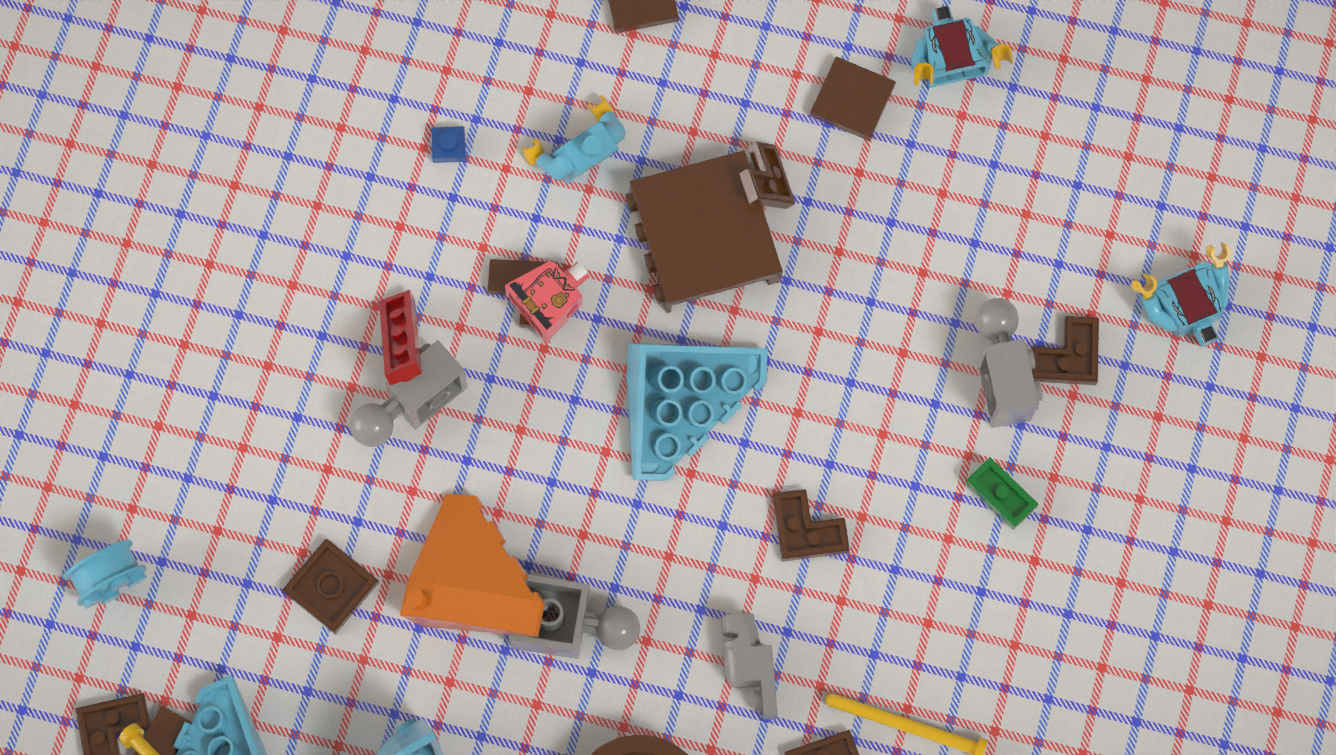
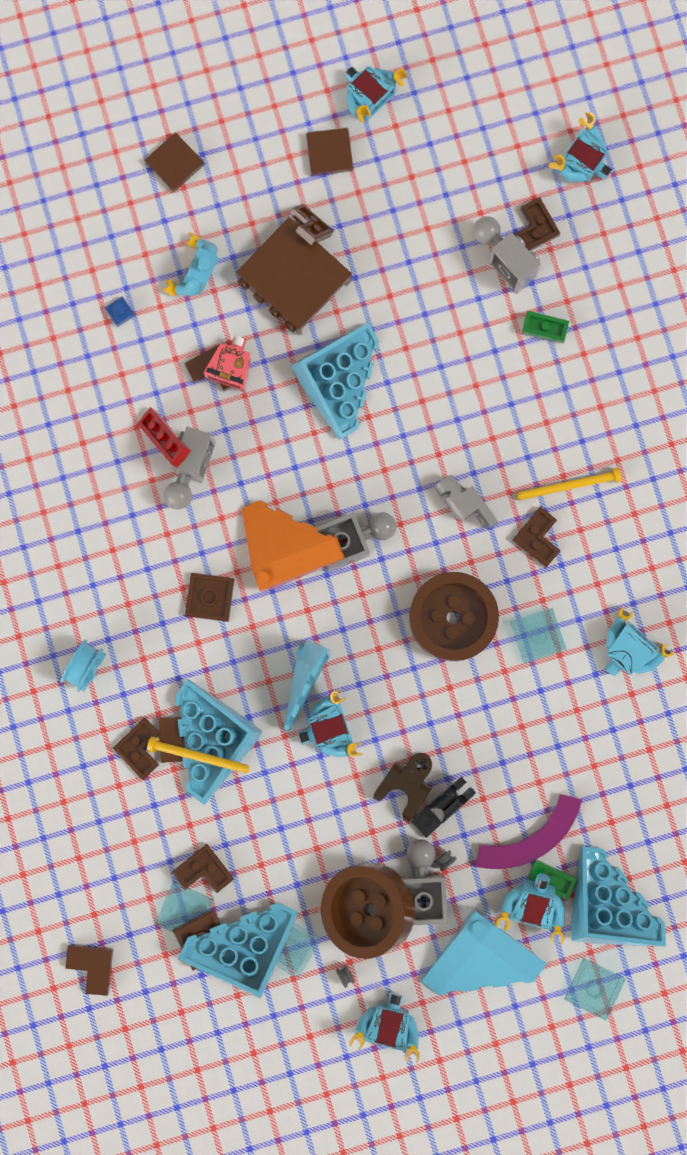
camera: 20 degrees left, 10 degrees up
reddish brown tile [772,489,850,562] -> none

